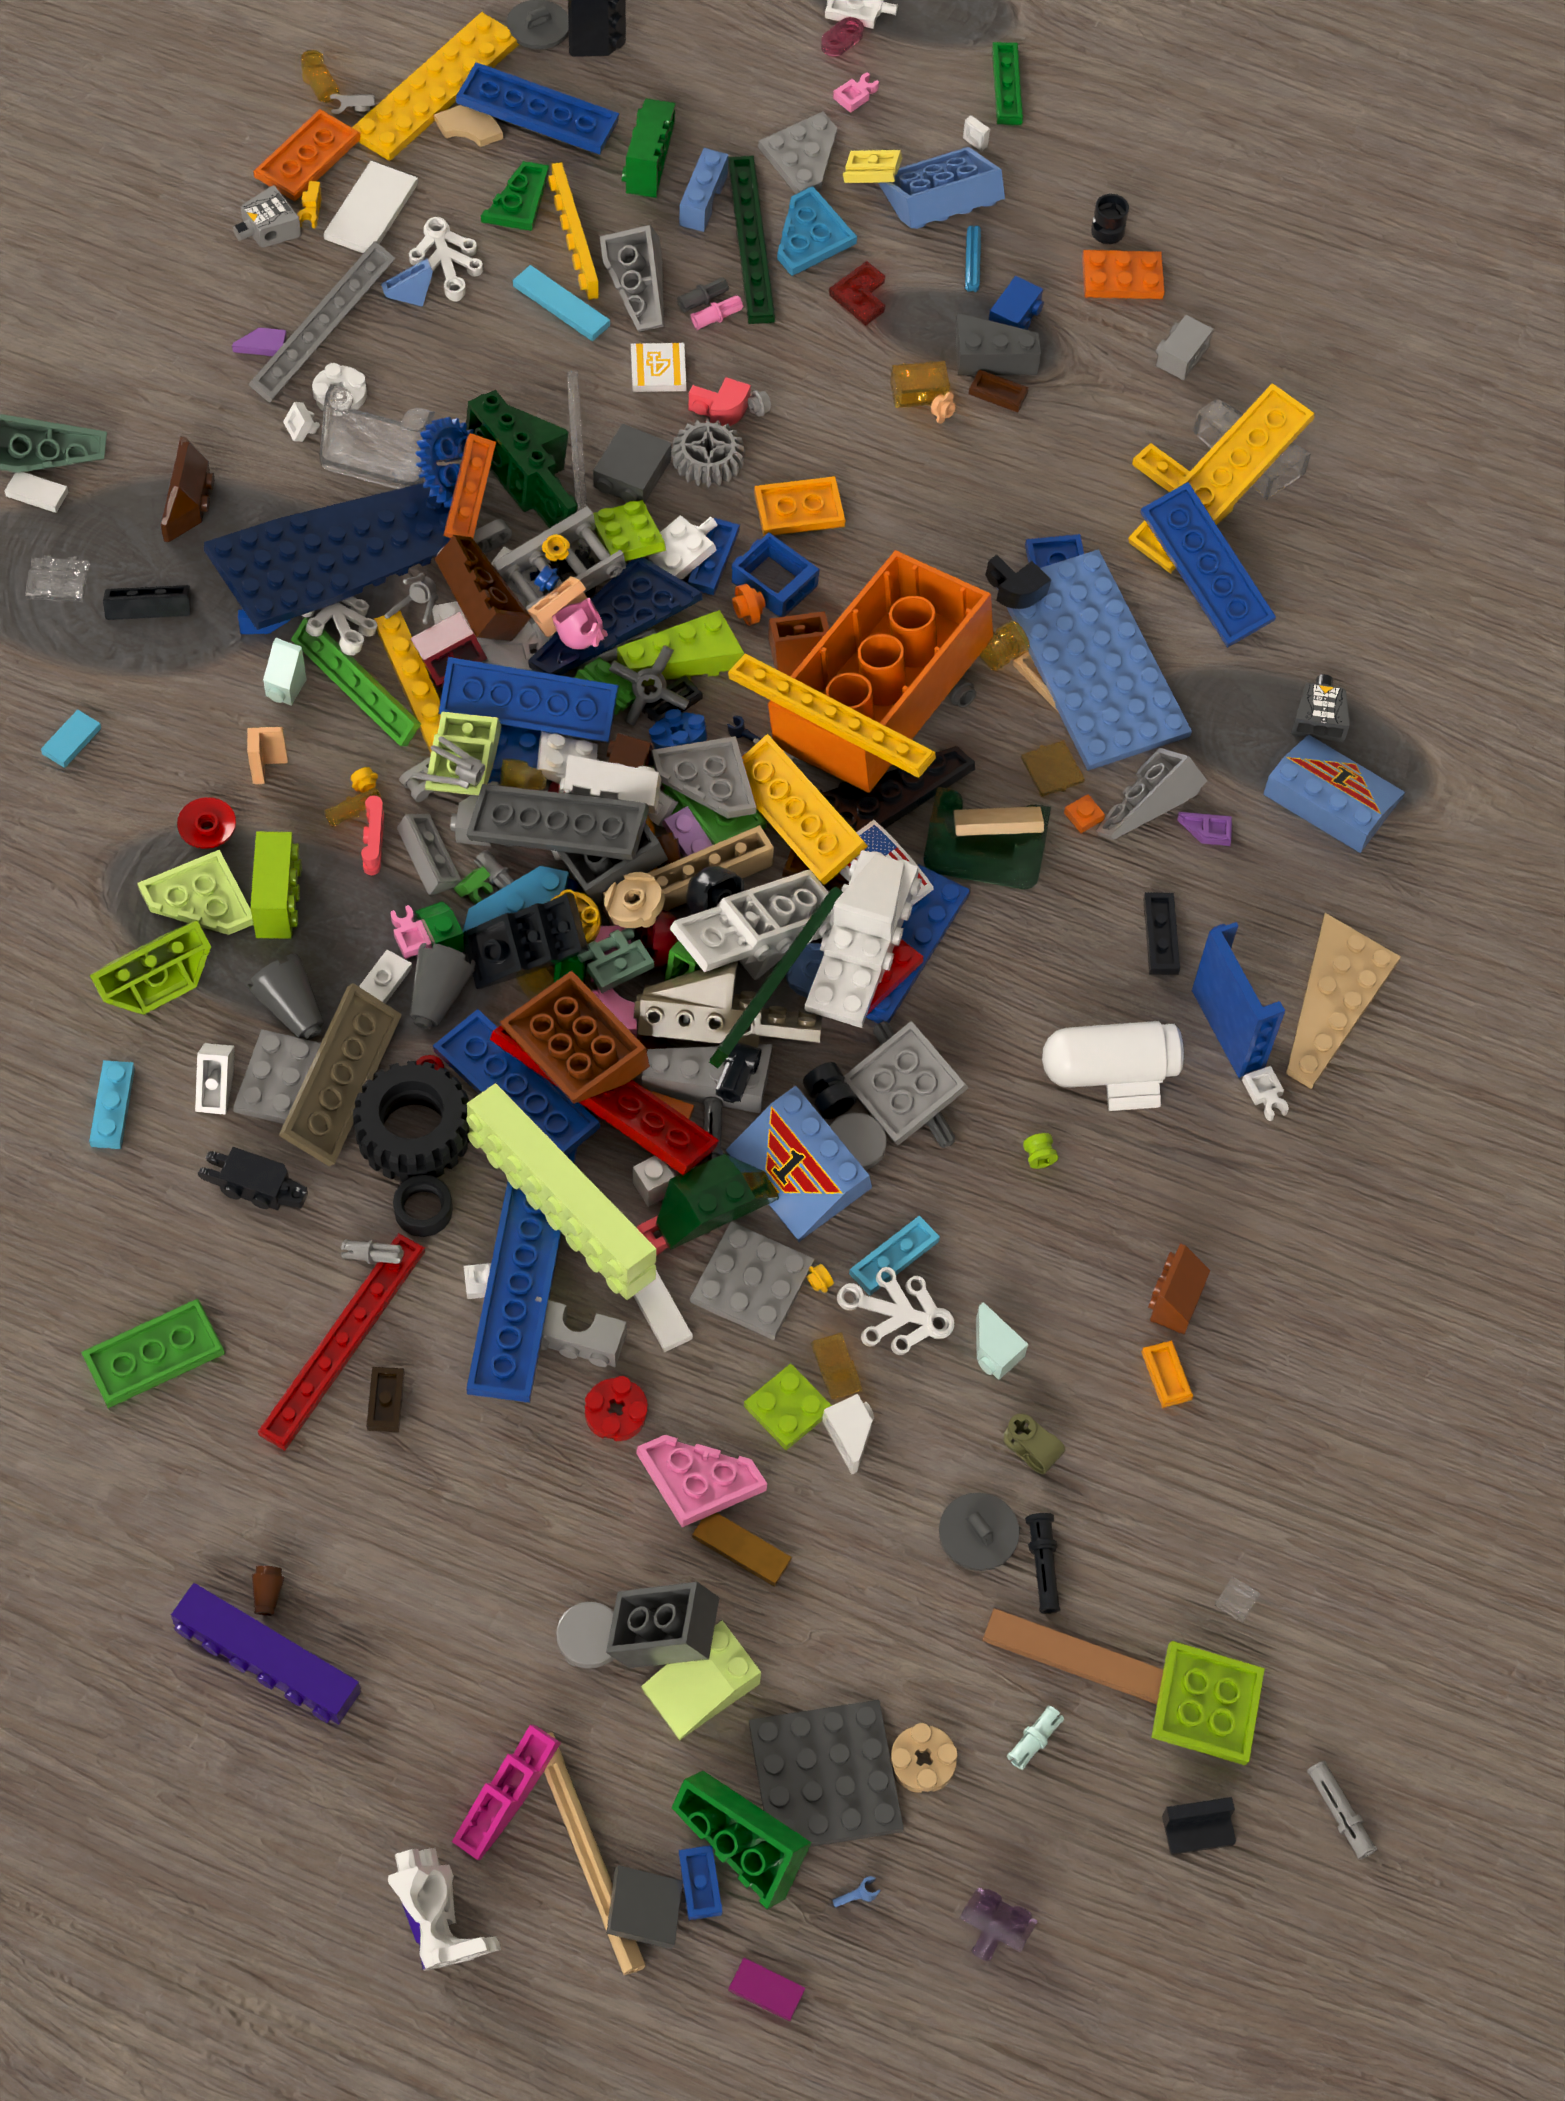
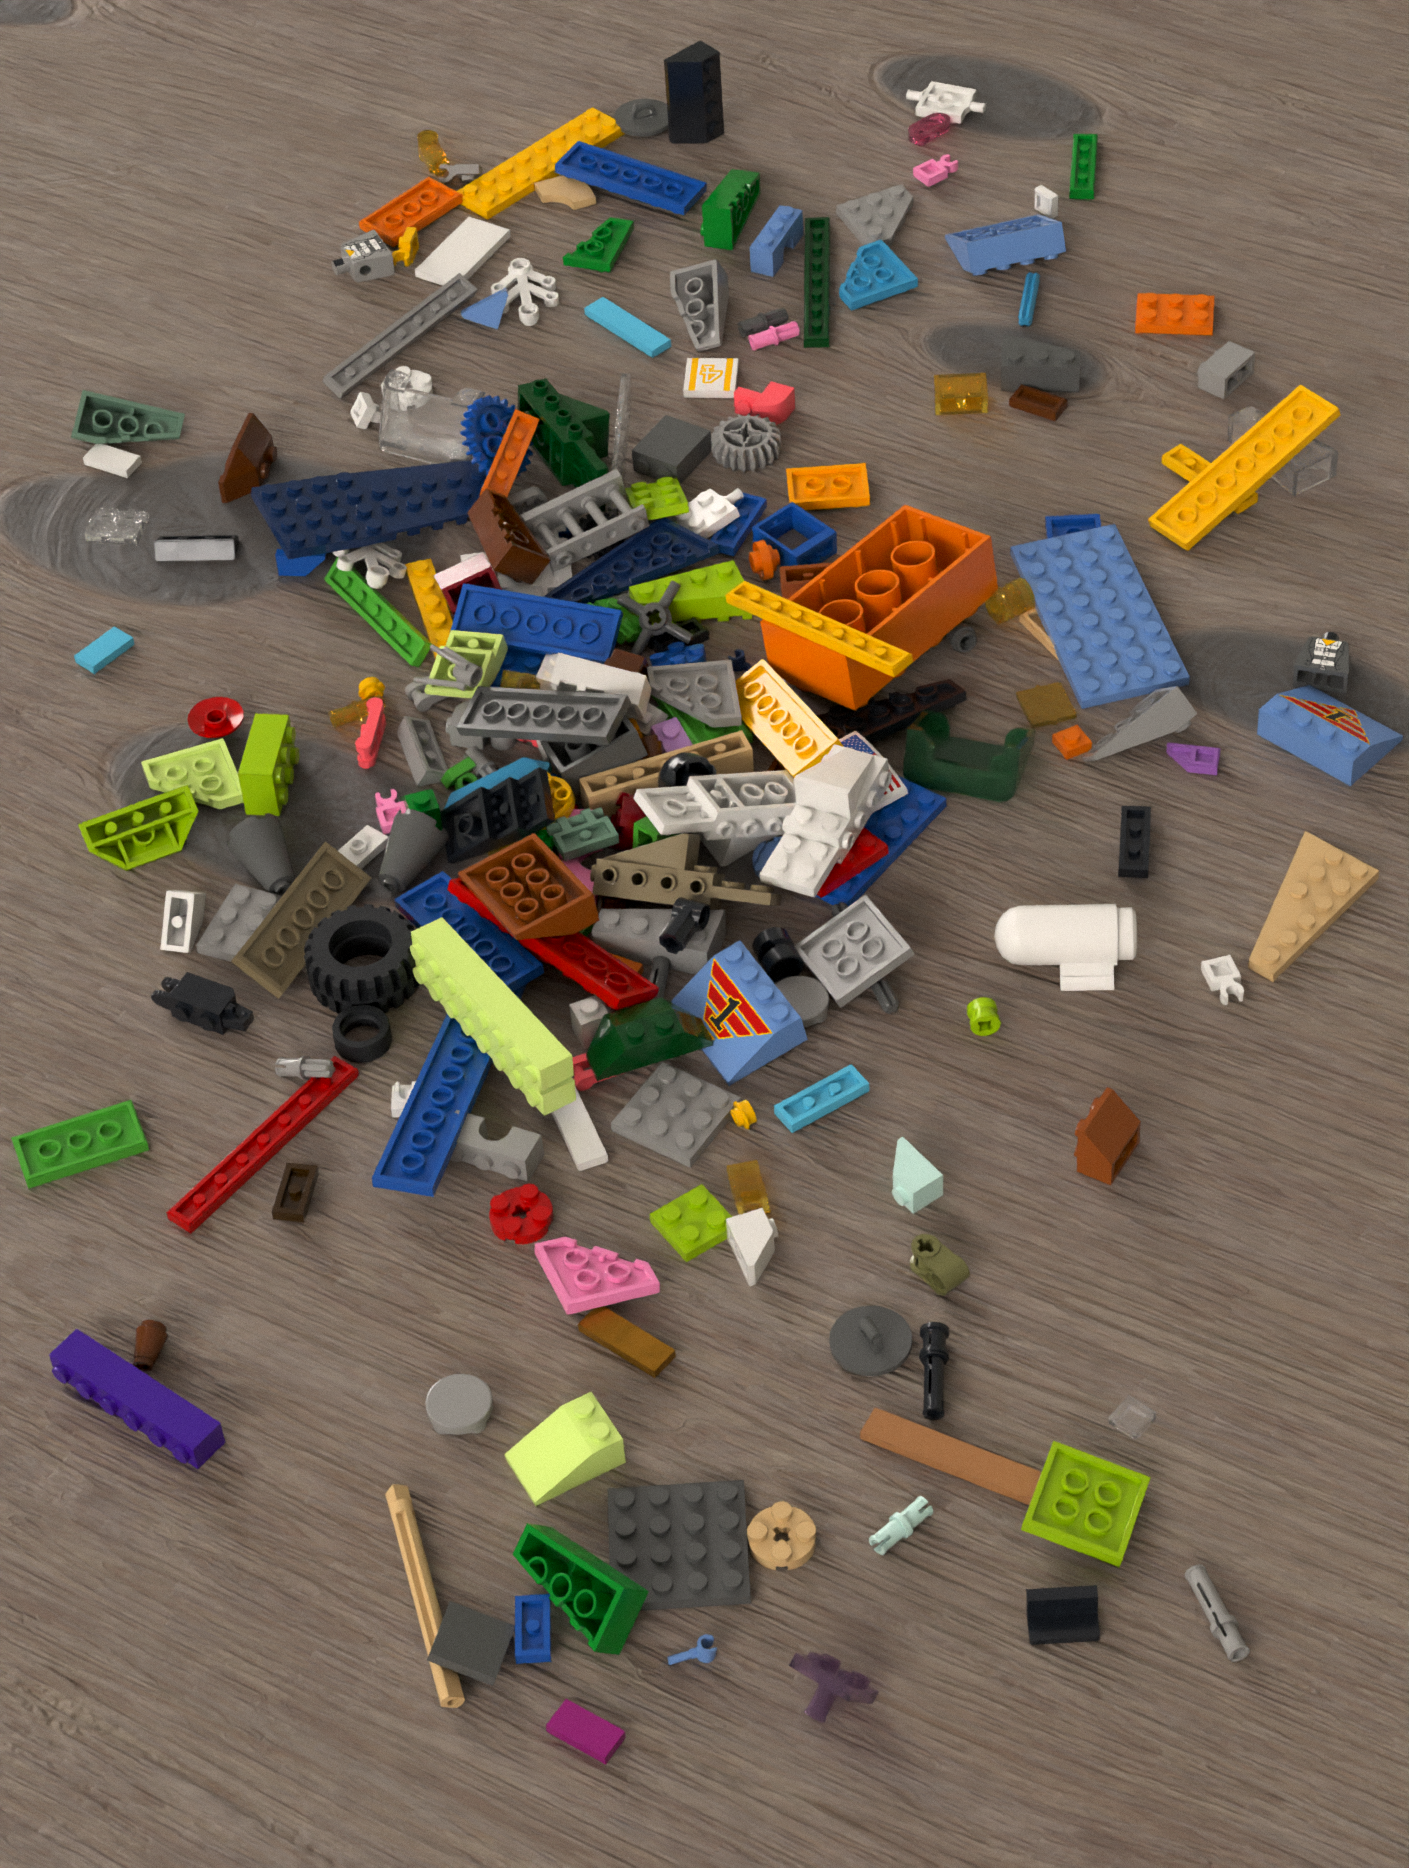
camera: 15 degrees right, 15 degrees down
medium azure plate [89,1060,135,1149] -> none
medium lavender tile [232,327,287,356] -> none
light nougat panel [247,727,288,784] -> none
light aqua slope [263,638,307,706] -> none
light grey plant [384,573,439,625] -> none
white hips [388,1848,501,1970] -> none
dark pink slope [452,1725,561,1860] -> none
light nougat panel [527,576,587,637] -> none
blue plate [534,565,560,592] -> none
yellow plate [542,534,570,561] -> none
yellow plate [548,162,599,300] -> none
bright pink helmet [552,598,608,649] -> none
tan plate [604,872,665,928] -> none
dark grey brick [606,1582,720,1668] -> none
dark green tile [709,886,843,1069] -> none
light grey plate [748,390,771,417] -> none
clear red plate [829,261,885,326] -> none
white plant [837,1267,954,1355] -> none
light yellow plate [843,150,902,183] -> none
light nougat plate [931,392,956,424] -> none
tan tile [953,807,1044,836] -> none
black brick [985,555,1051,609] -> none
blue brick [989,276,1044,330] -> none
black wheel [1091,194,1129,244] -> none
blue plate [1140,482,1276,648] -> none
light orange tile [1141,1340,1193,1408] -> none
blue panel [1191,922,1285,1078] -> none

